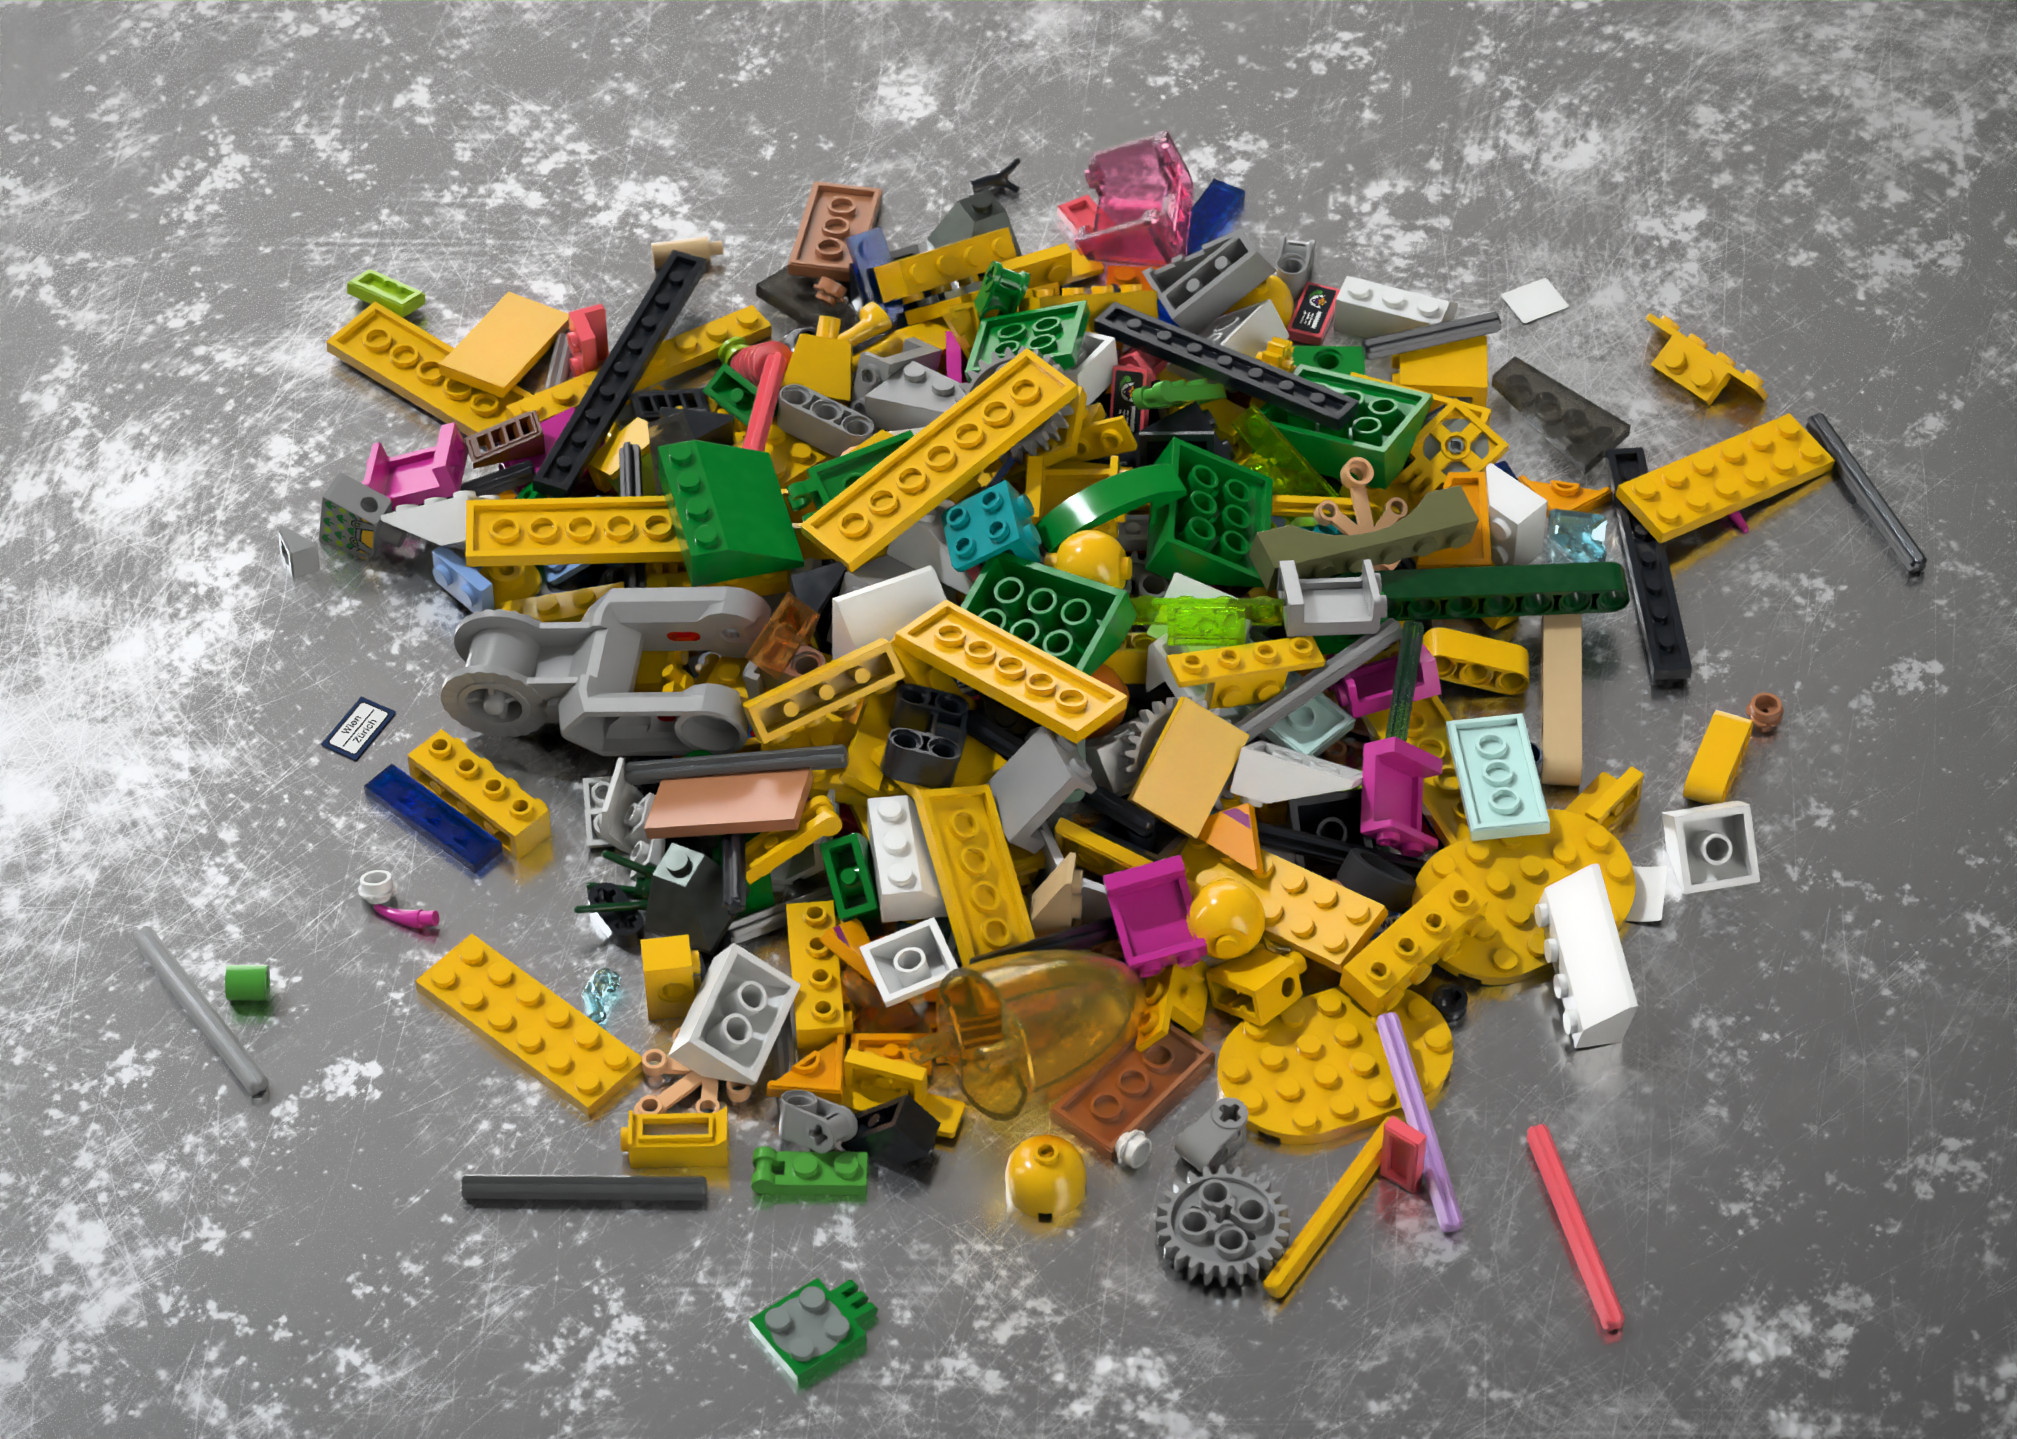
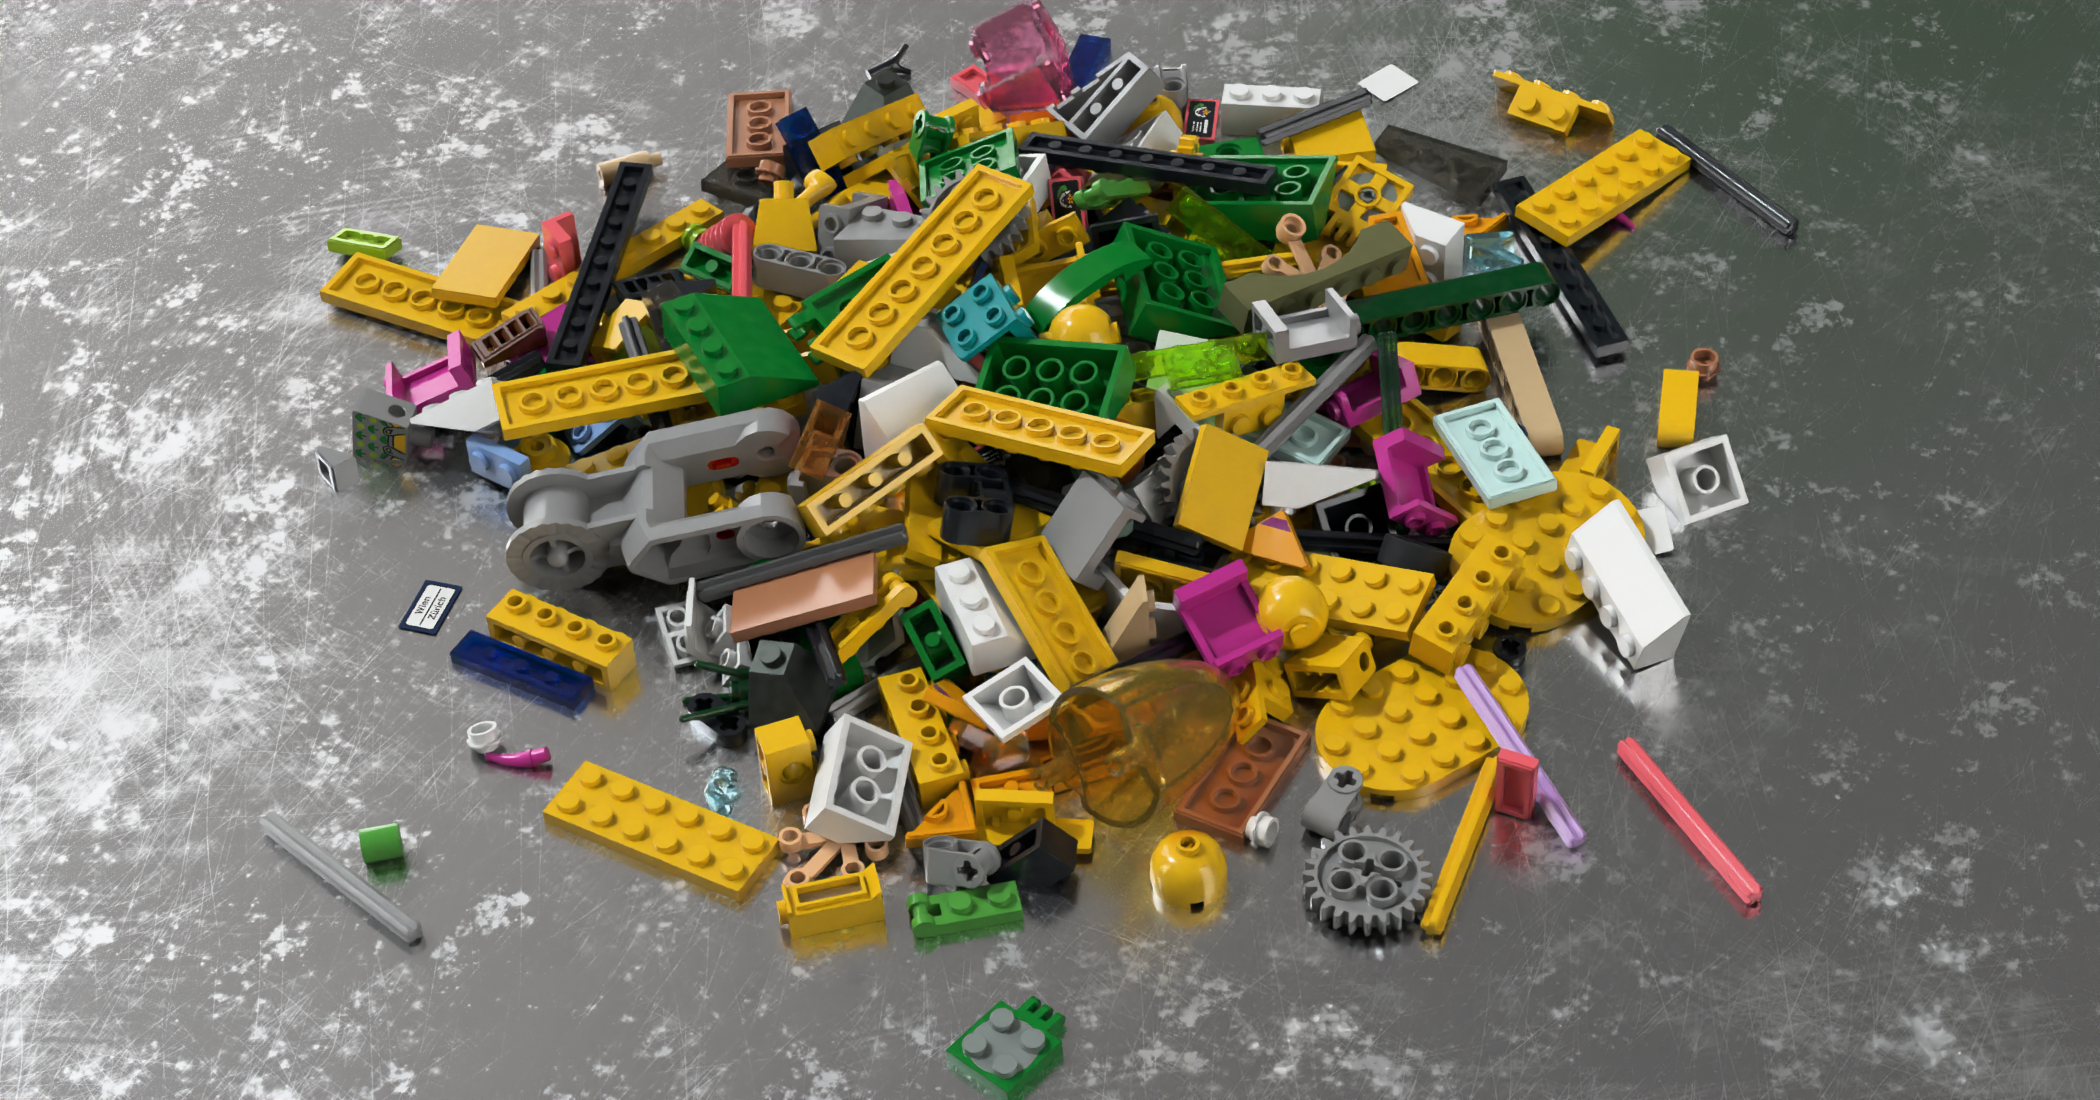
camera: 10 degrees left, 5 degrees down
dark grey axle [461,1174,707,1201] -> none

